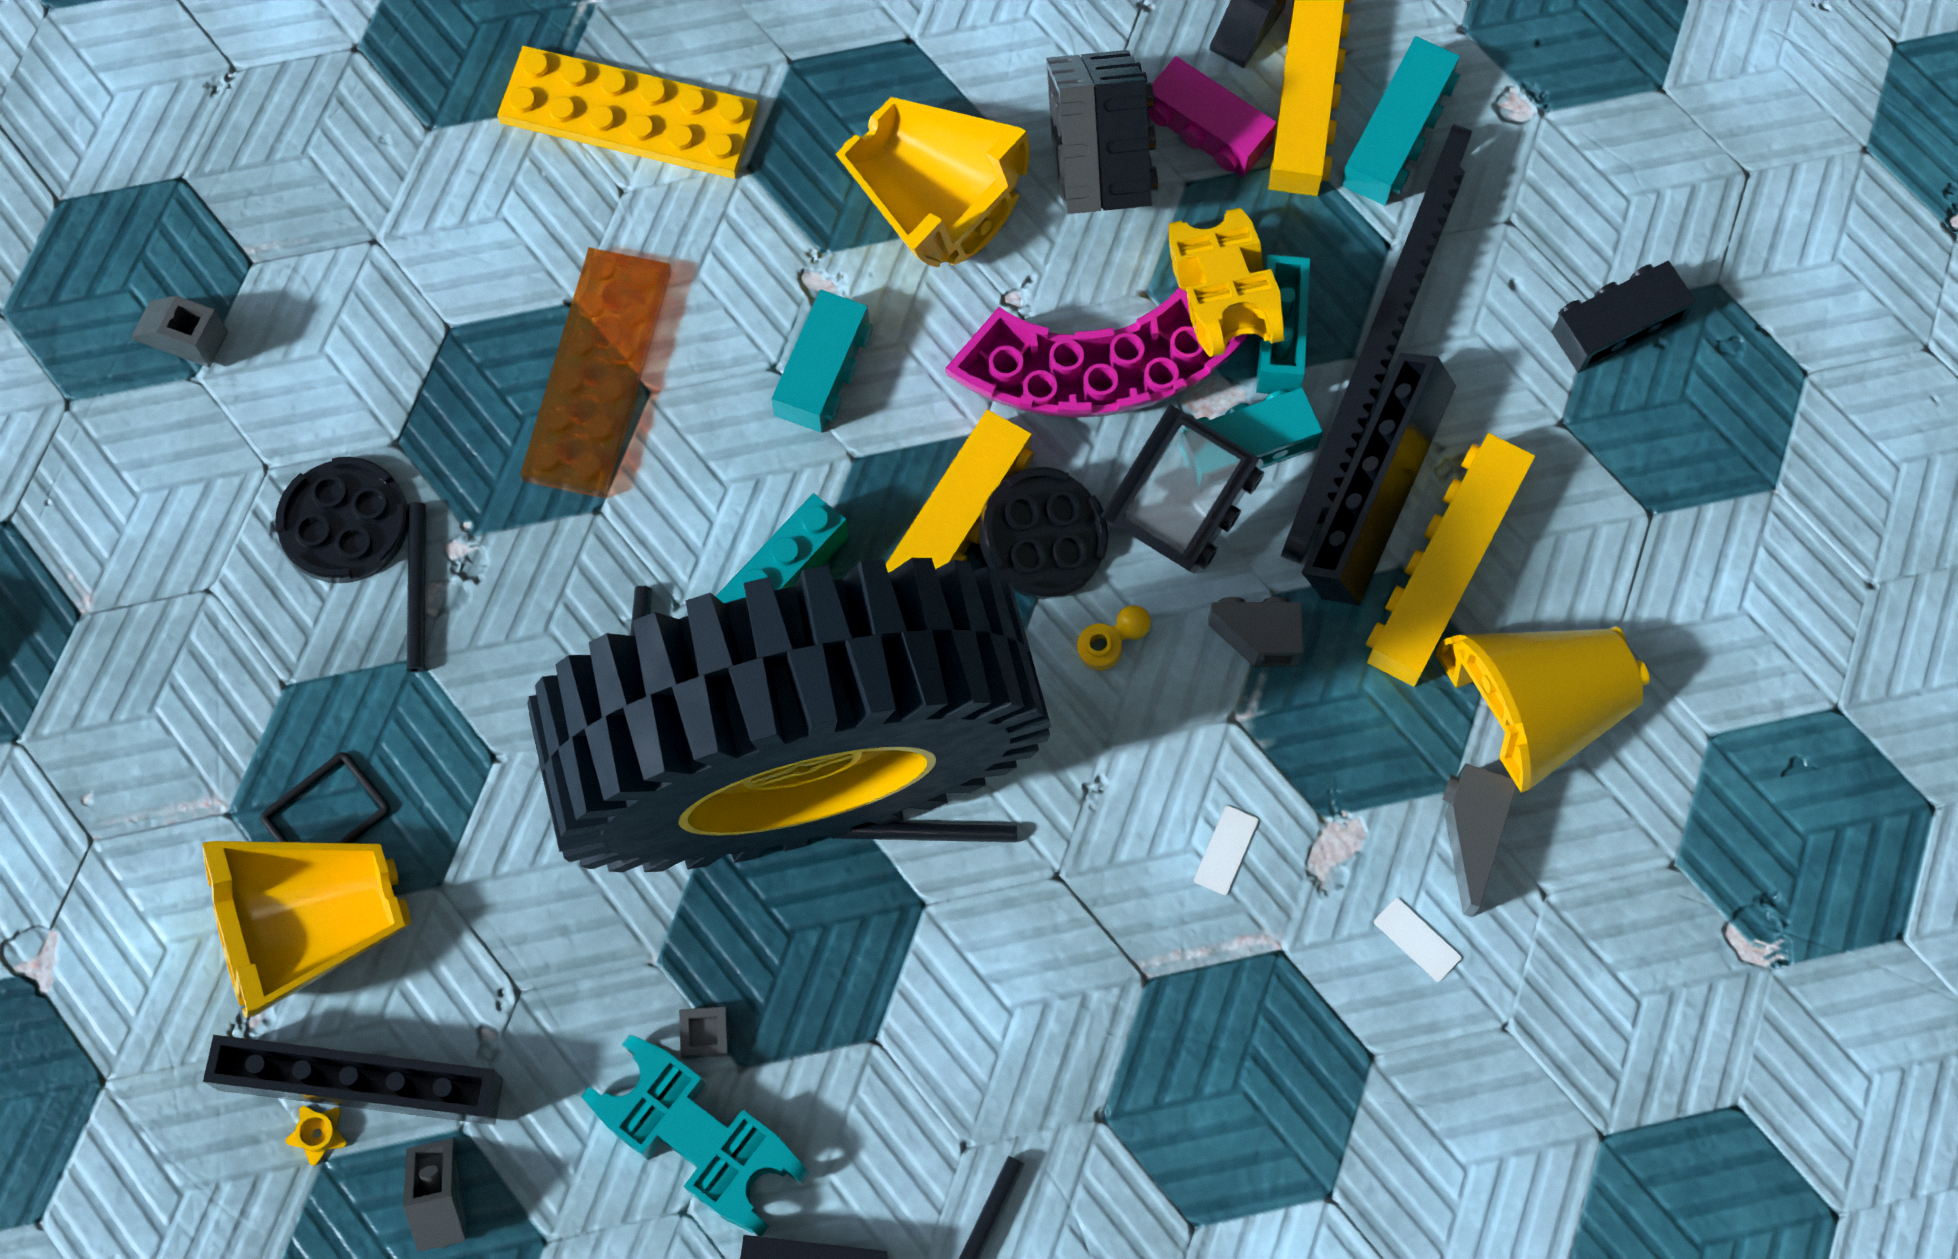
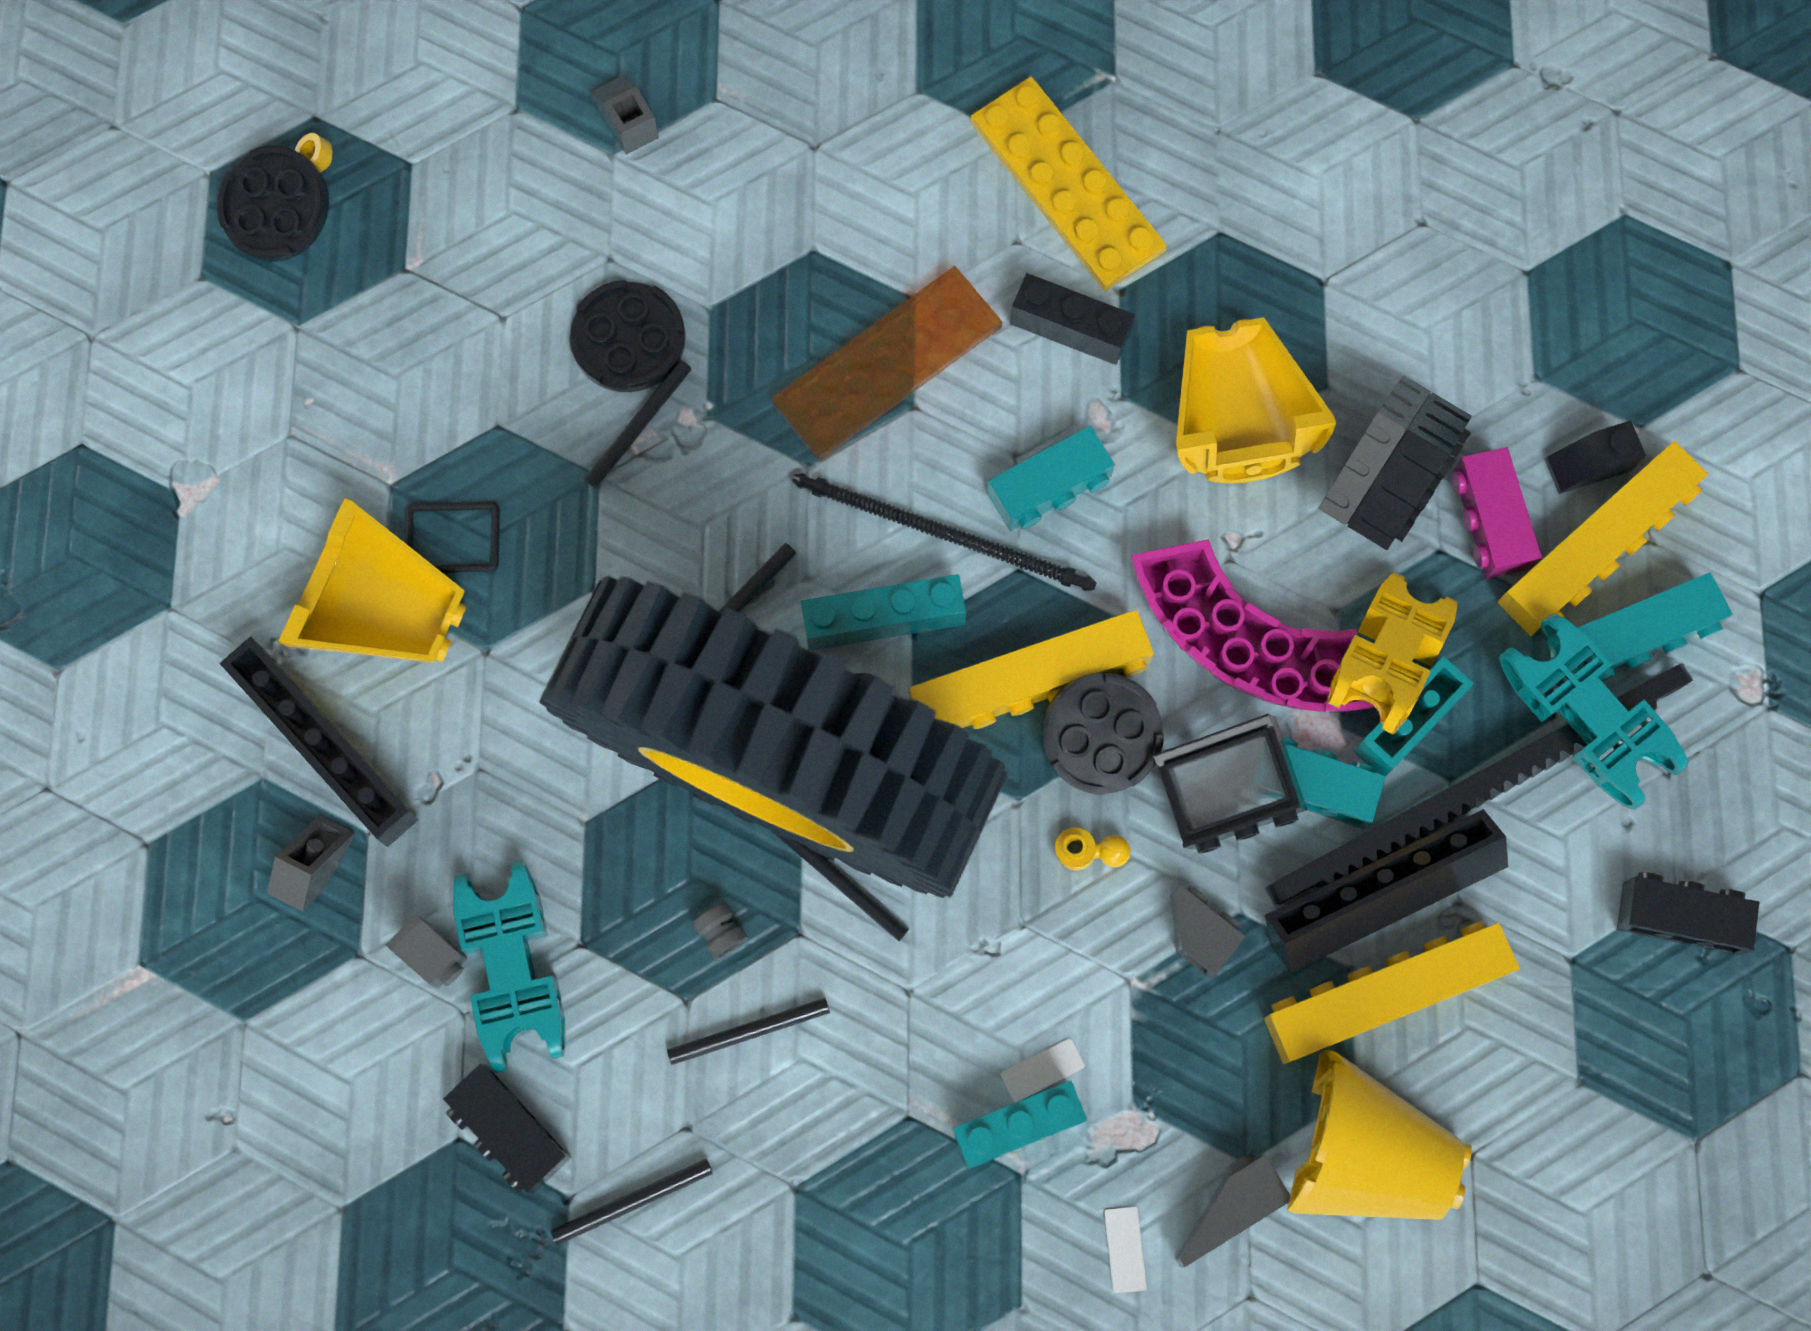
camera: 40 degrees right, 5 degrees up
yellow plate [285,1106,347,1166] -> none
dark grey tile [679,1007,729,1059] -> none
none -> dark grey slope [386,914,467,989]
none -> black piece [667,997,830,1065]
none -> dark grey wheel [692,902,748,960]
none -> black hose [792,473,1097,591]
none -> teal brick [952,1080,1088,1170]
none -> black brick [1010,273,1135,366]
none -> teal piece [1499,614,1688,809]

